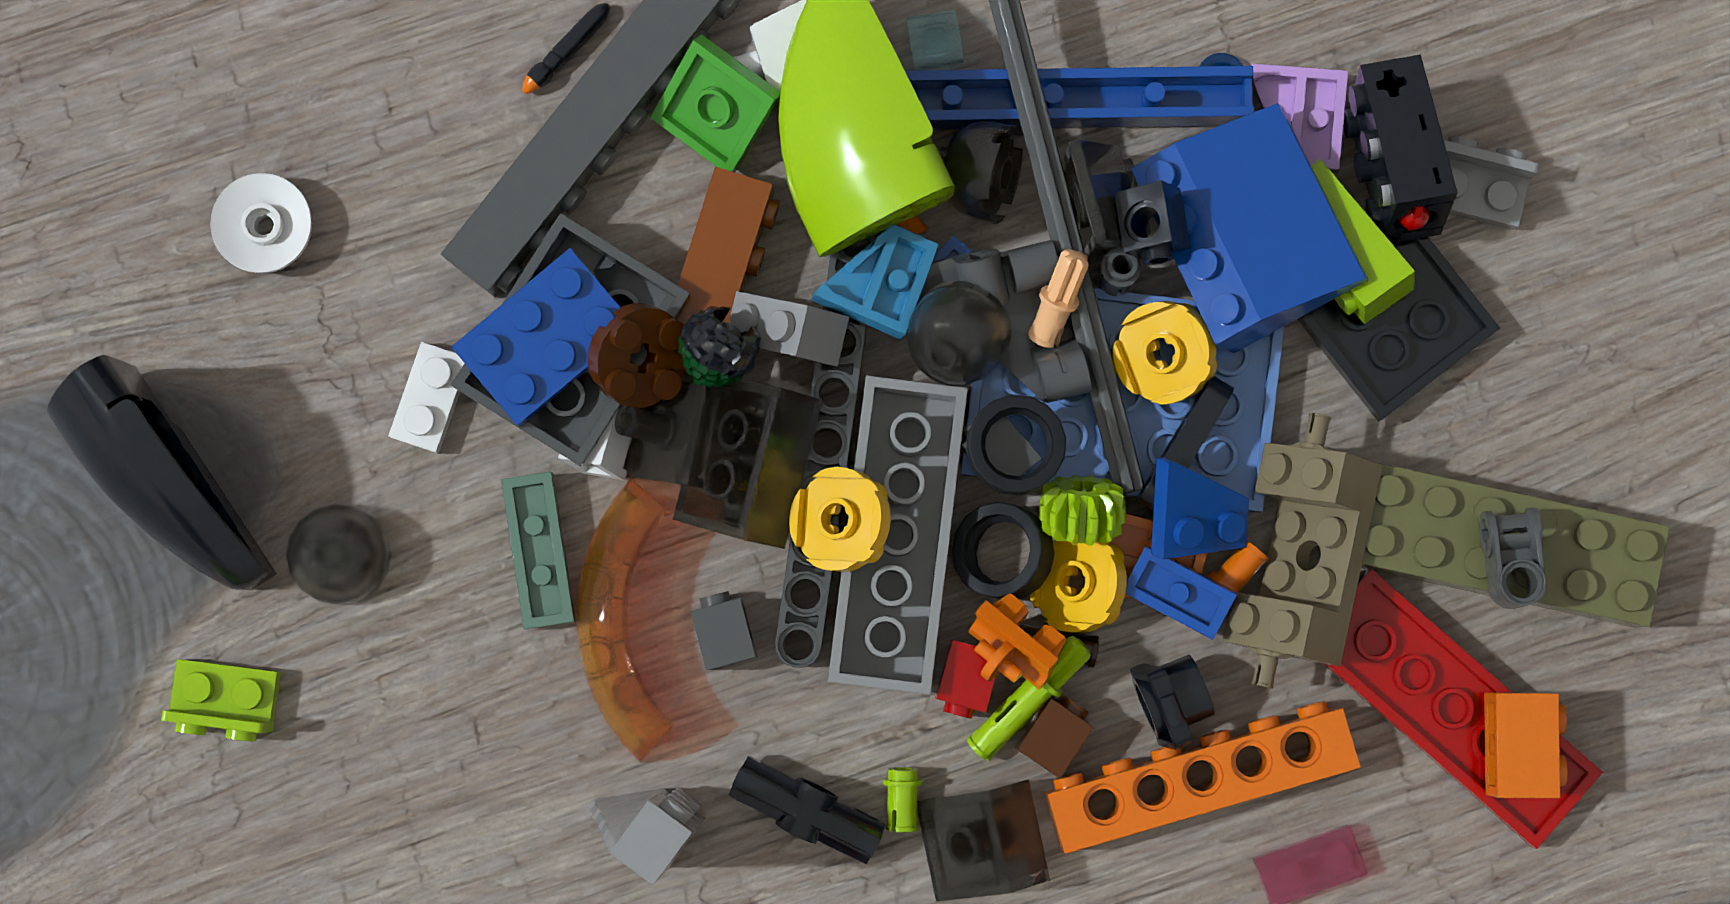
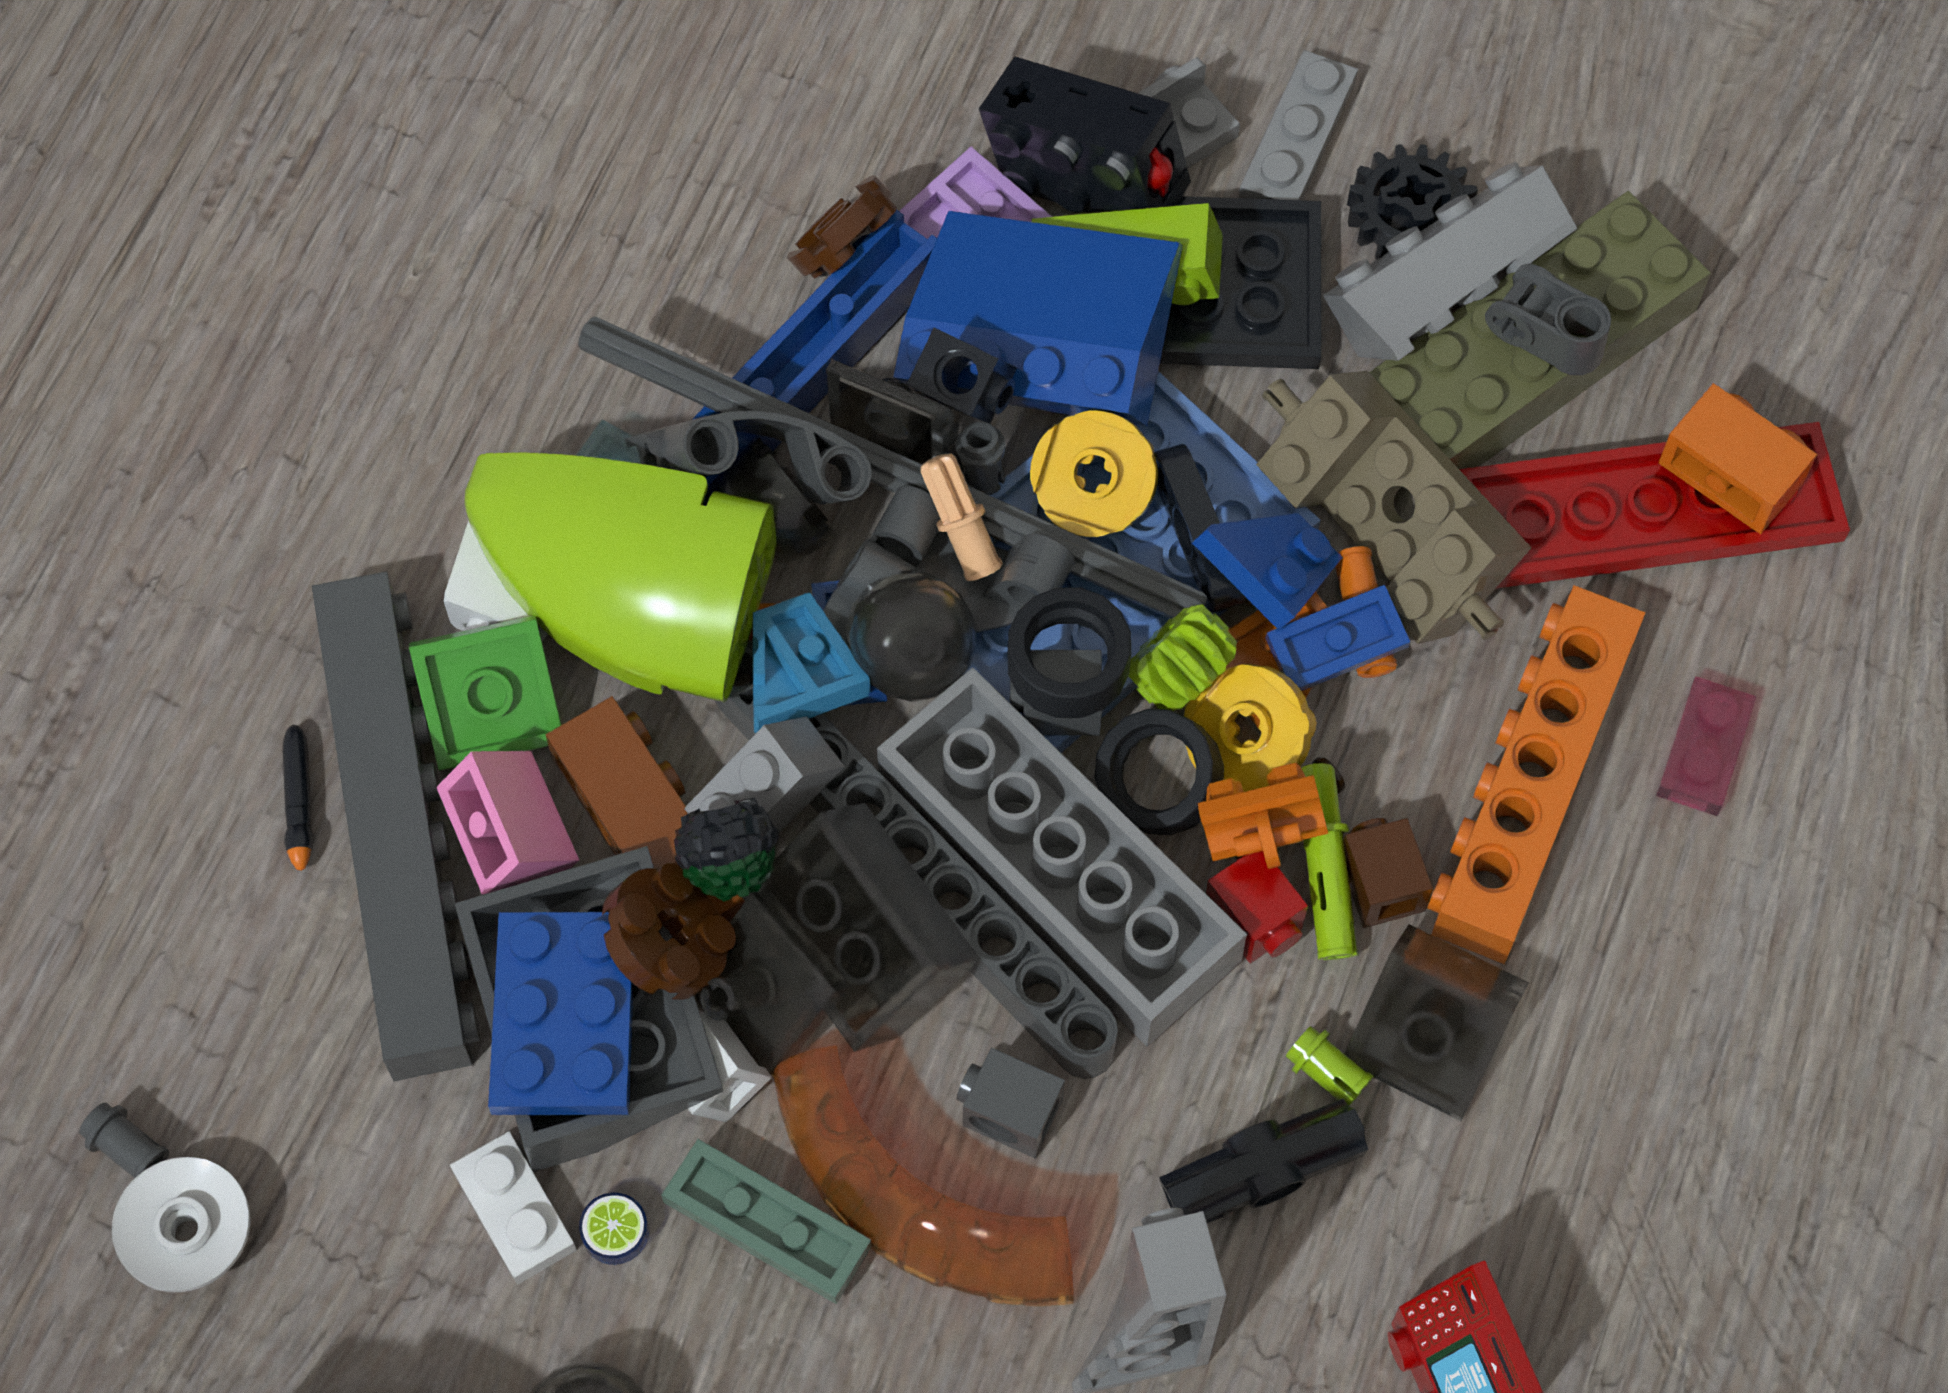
camera: 50 degrees left, 20 degrees down
yellow plate [789,467,891,572] -> none
black piece [1130,654,1215,750] -> none
none -> dark grey pin [79,1102,169,1179]
none -> bright pink brick [436,751,579,895]
none -> tile [579,1192,649,1265]
none -> dark grey panel [624,411,872,505]
none -> reddish brown plate [787,175,897,279]
none -> light grey plate [1239,50,1358,200]
none -> light grey wedge [1323,162,1578,361]
none -> black gear [1347,144,1478,260]

